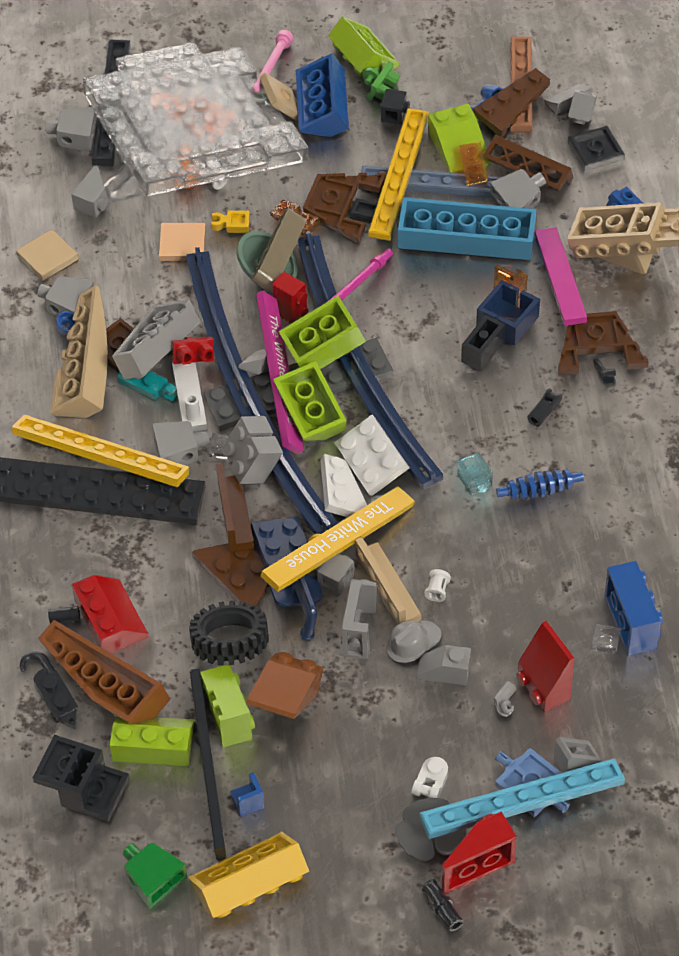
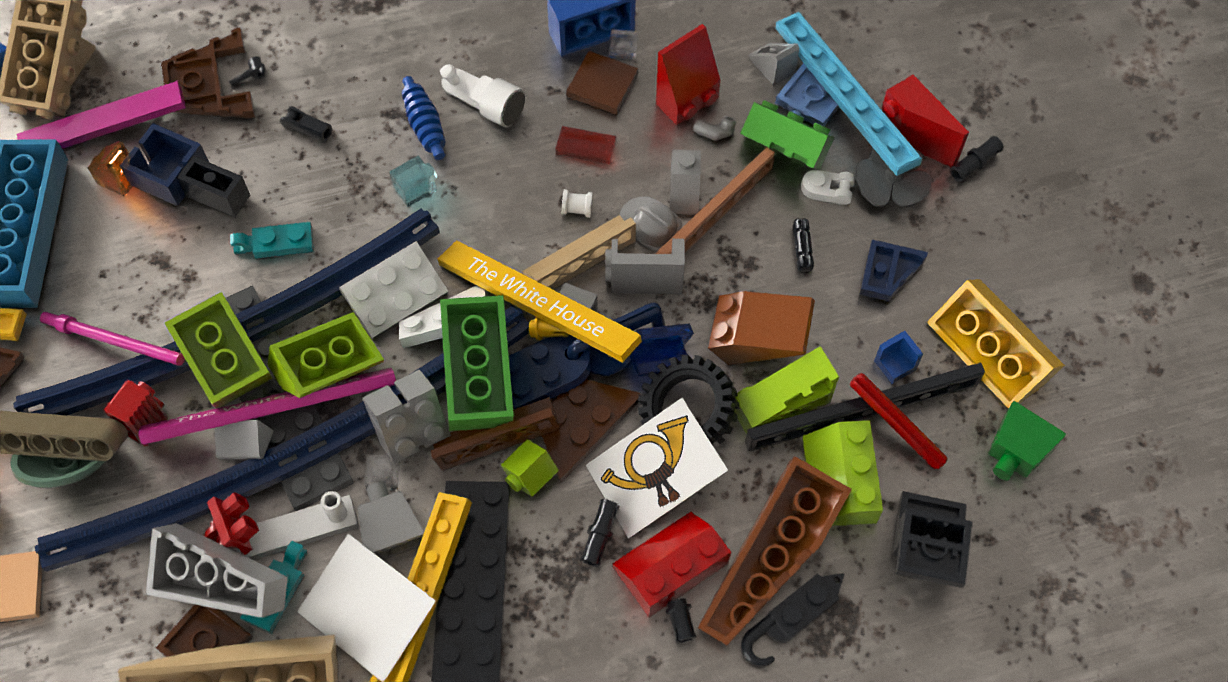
camera: 100 degrees left, 10 degrees up
none -> teal plate [230,222,314,259]
none -> white sticker [297,534,436,682]
none -> white piece [440,64,526,128]
none -> bright green brick [440,295,514,431]
none -> lime brick [501,439,559,497]
none -> clear red tile [555,126,616,164]
none -> reddish brown tile [566,51,638,115]
none -> black pin [580,499,620,567]
none -> white sticker [586,398,728,539]
none -> clear blue panel [630,323,694,376]
none -> nougat tile [655,147,775,254]
none -> bright green wedge [740,100,835,169]
none -> black axle [793,218,814,272]
none -> red axle [850,373,948,469]
none -> dark blue wing [859,239,928,301]

